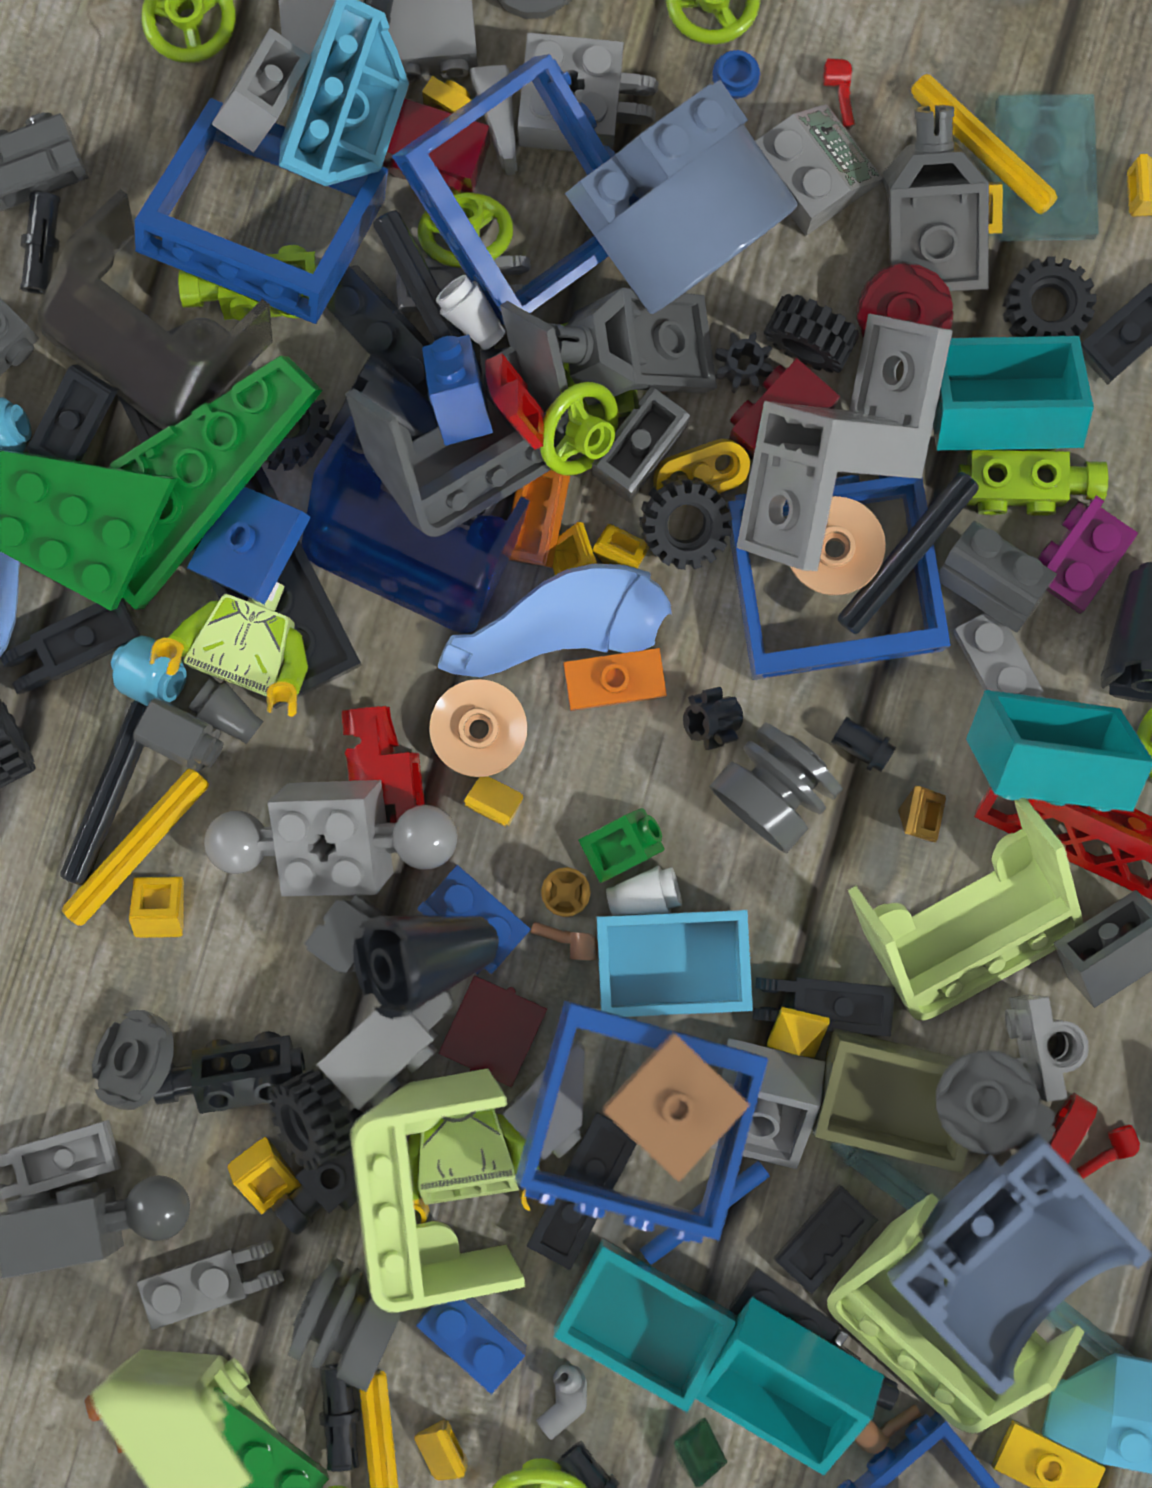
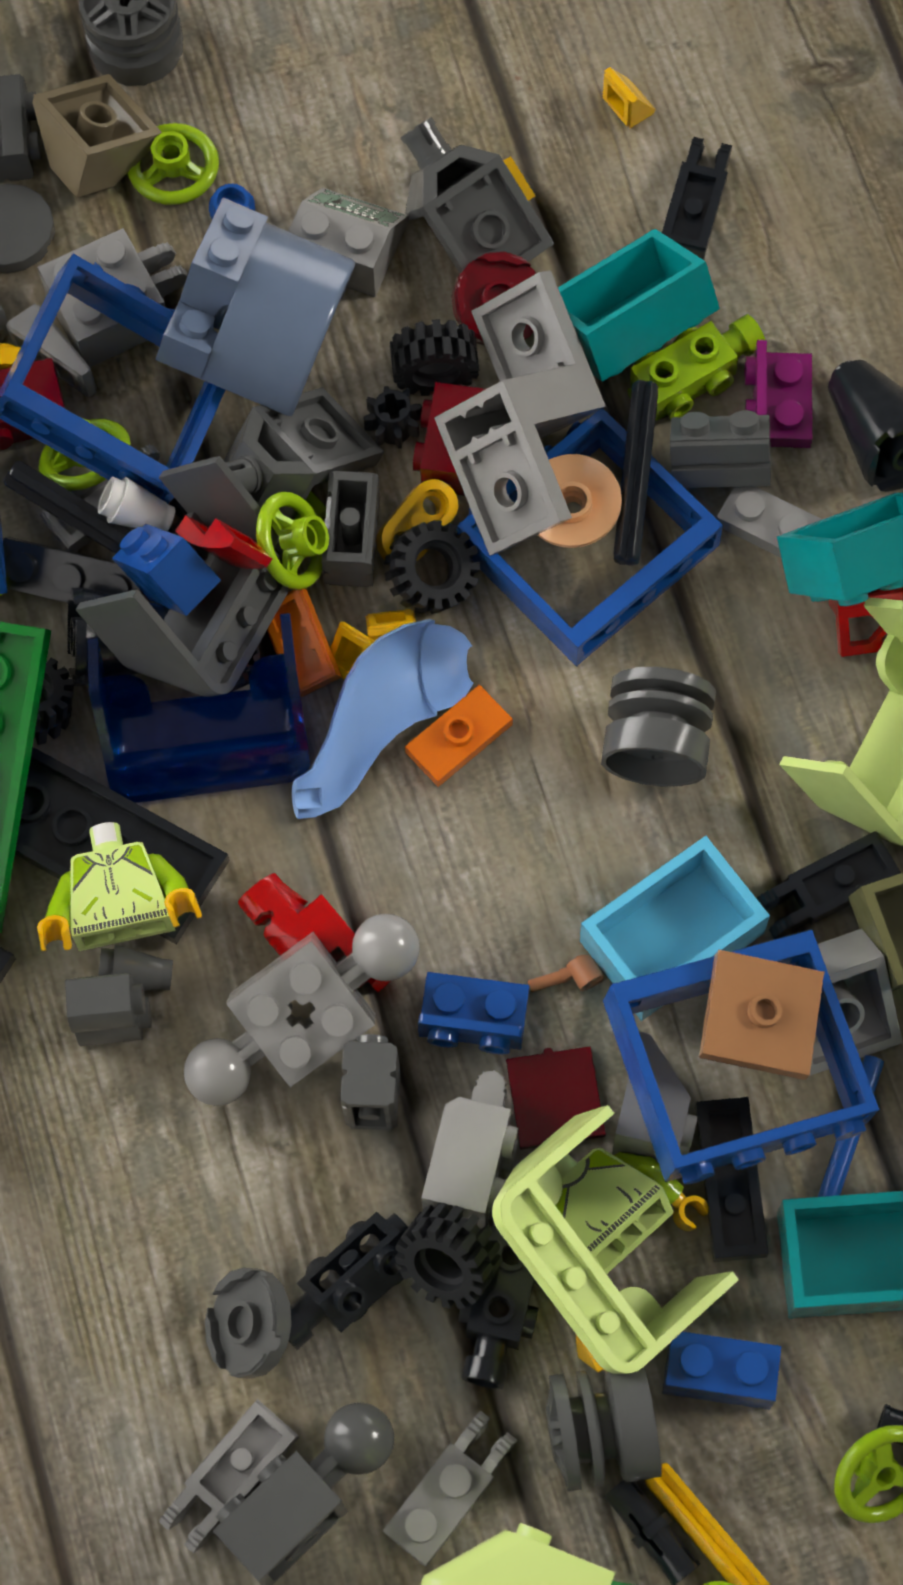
camera: 30 degrees left, 15 degrees down
black axle [60,700,148,885] -> none
yellow axle [61,769,209,926] -> none
medium azure head [111,636,187,706] -> none
yellow slope [129,877,184,938] -> none
blue plate [187,487,311,605] -> none
yellow slope [227,1137,301,1215] -> none
black cone [353,915,499,1019] -> none
yellow slope [414,1419,468,1481] -> none
light nougat dish [429,679,527,777] -> none
yellow slope [464,776,523,827] -> none
light grey arm [536,1365,587,1440] -> none
pearl gold wheel [541,867,591,917] -> none
green bracket [578,808,664,883] -> none
white cone [606,866,682,916] -> none
black gear [683,687,743,750] -> none
yellow slope [767,1007,830,1058] -> none
red hand [823,58,855,128] -> none
black pin [830,716,896,772] -> none
pearl gold slope [898,786,946,843] -> none
yellow axle [911,74,1058,214] -> none
clear light blue plate [995,94,1099,241] -> none
black tyre [1003,256,1097,337] -> none

